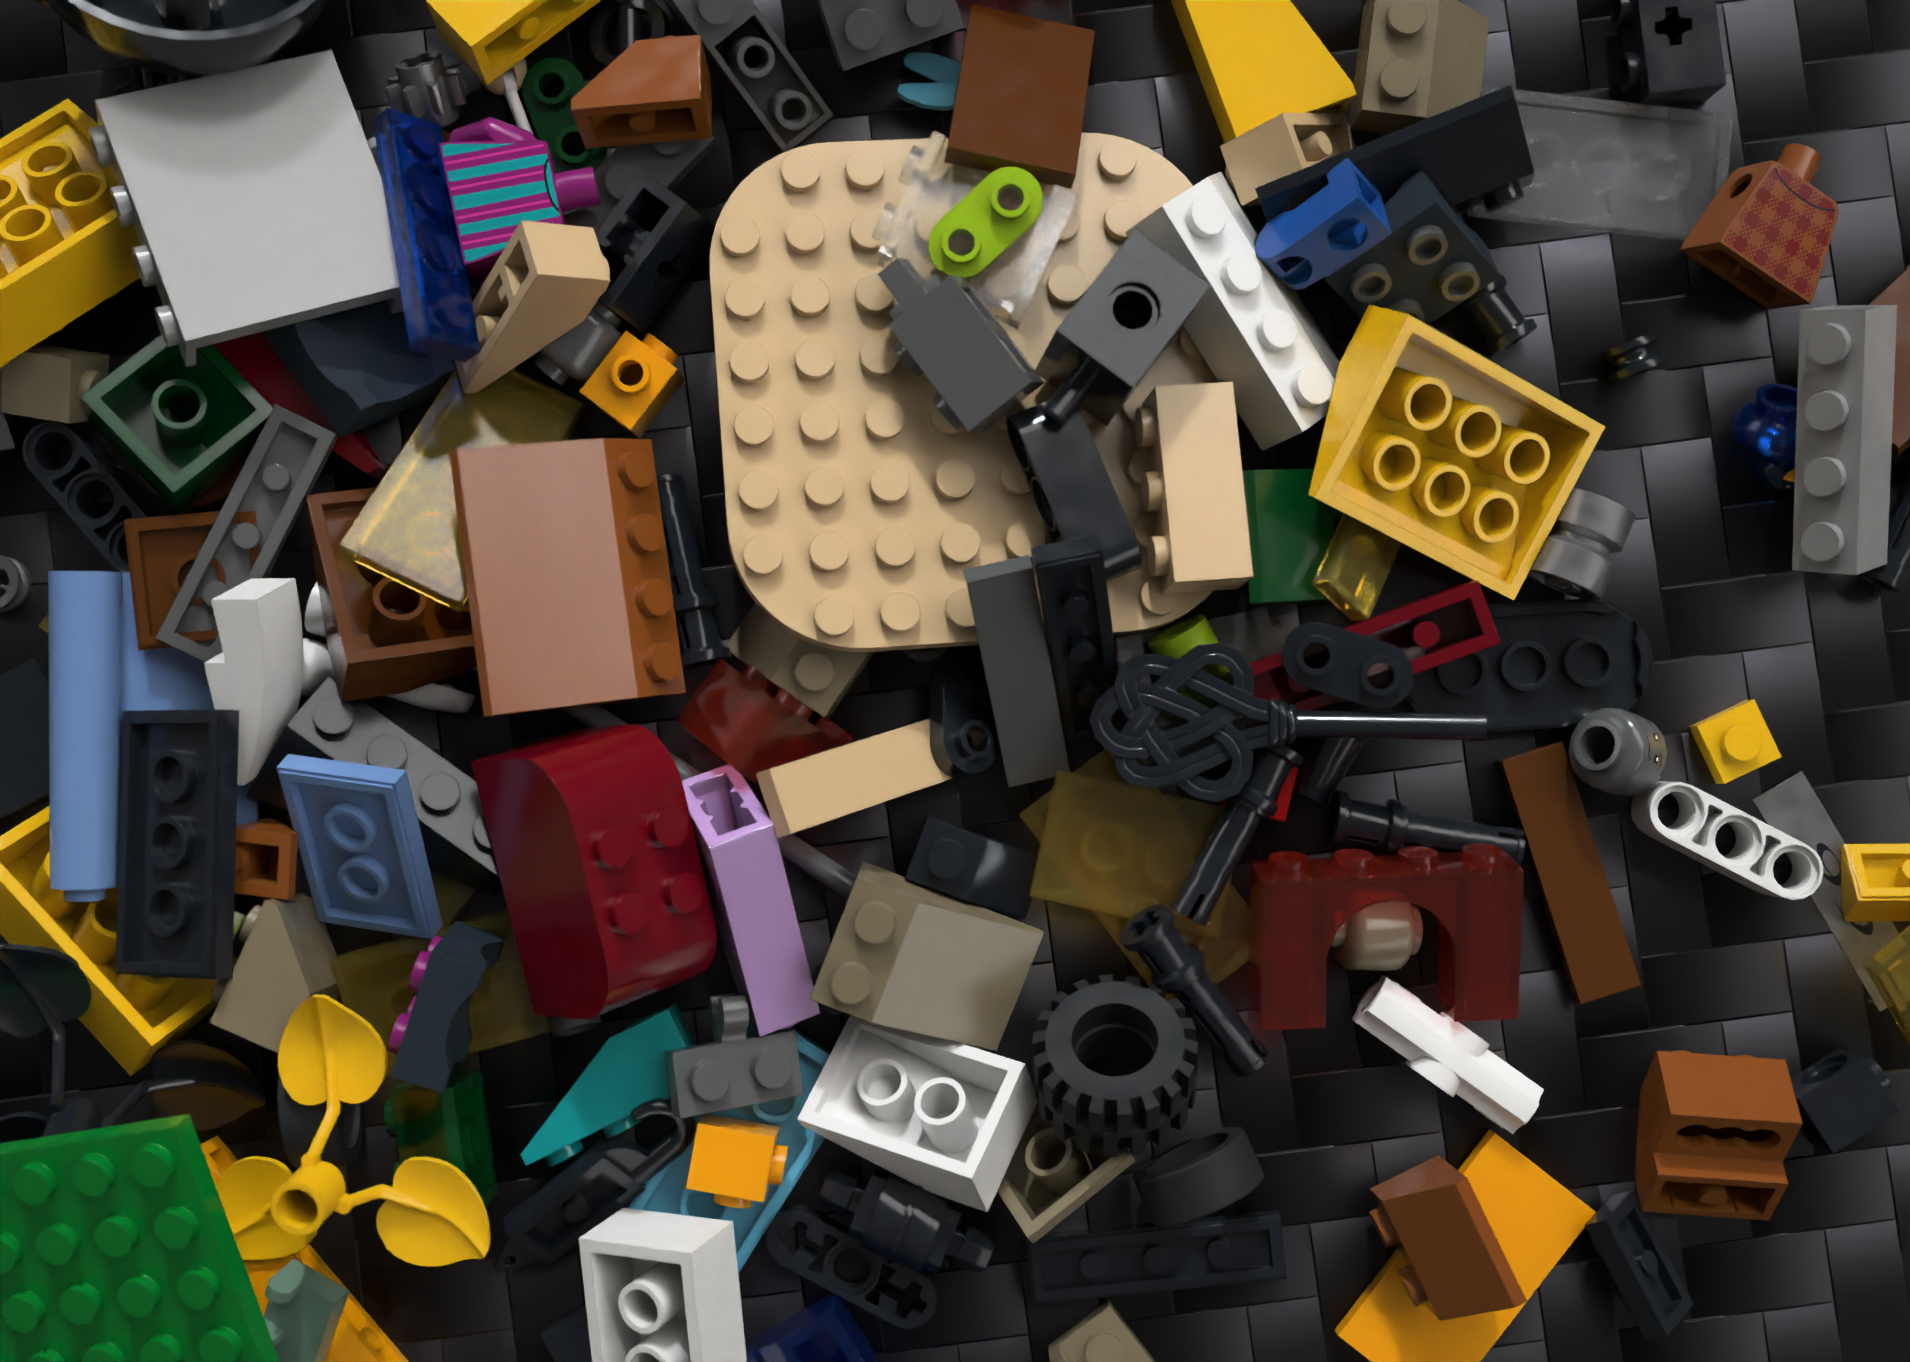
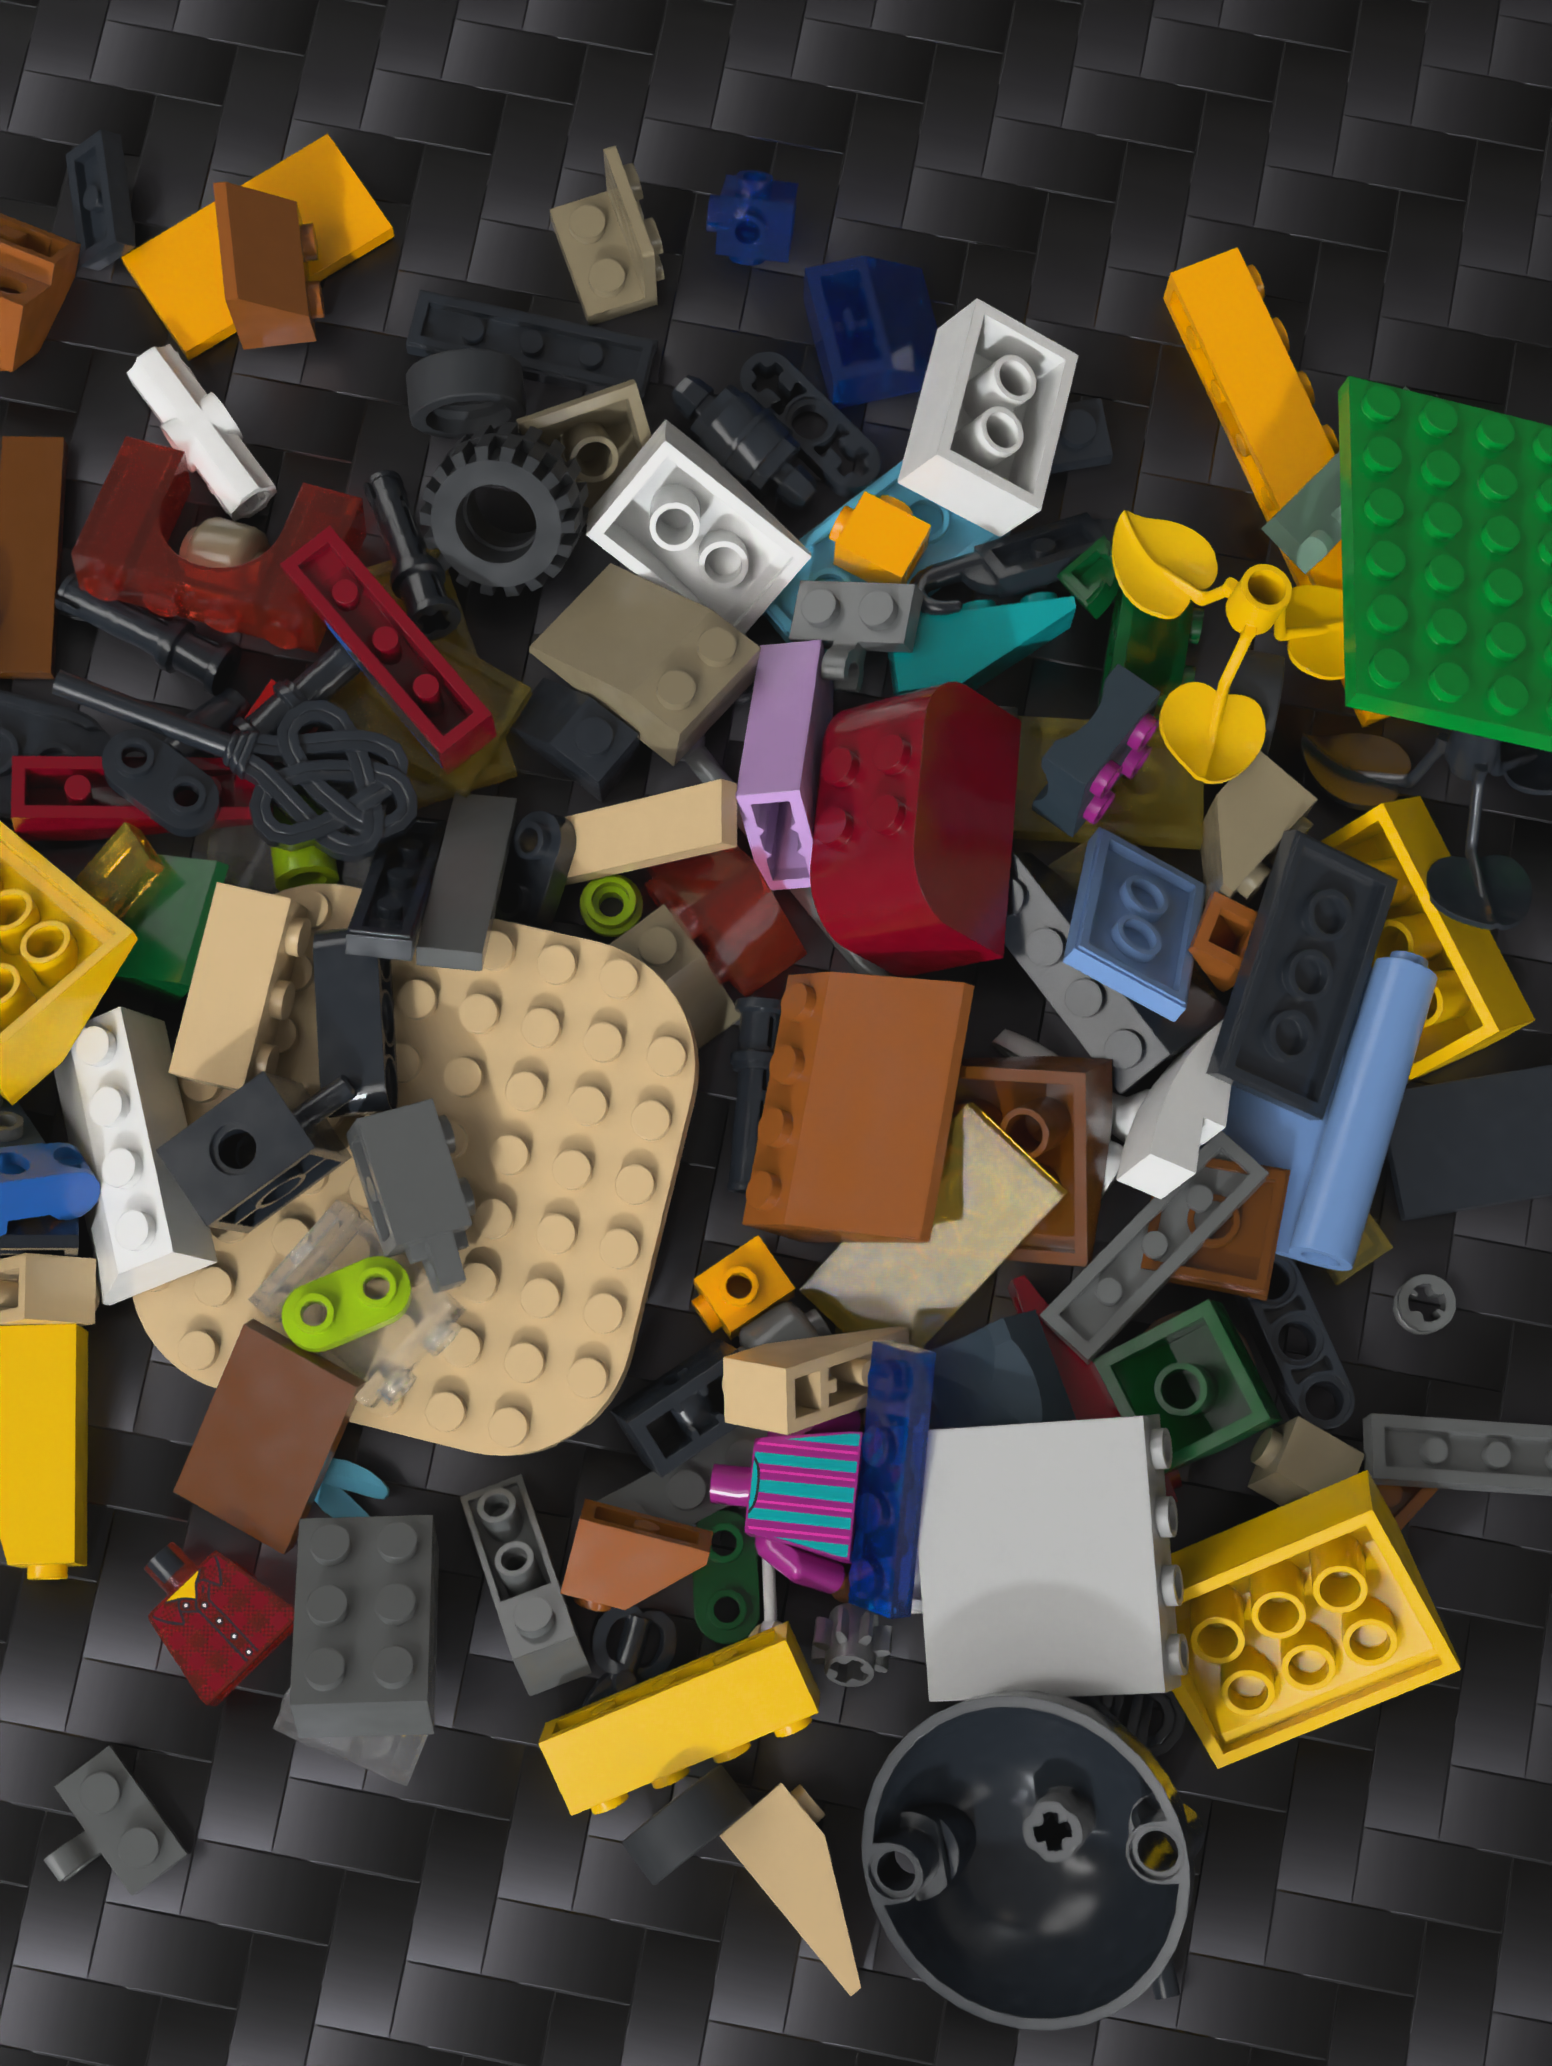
camera: 165 degrees left, 10 degrees down
none -> dark red slope [280,525,497,775]
none -> lime plate [580,874,643,937]
none -> dark green tile [1057,535,1120,619]

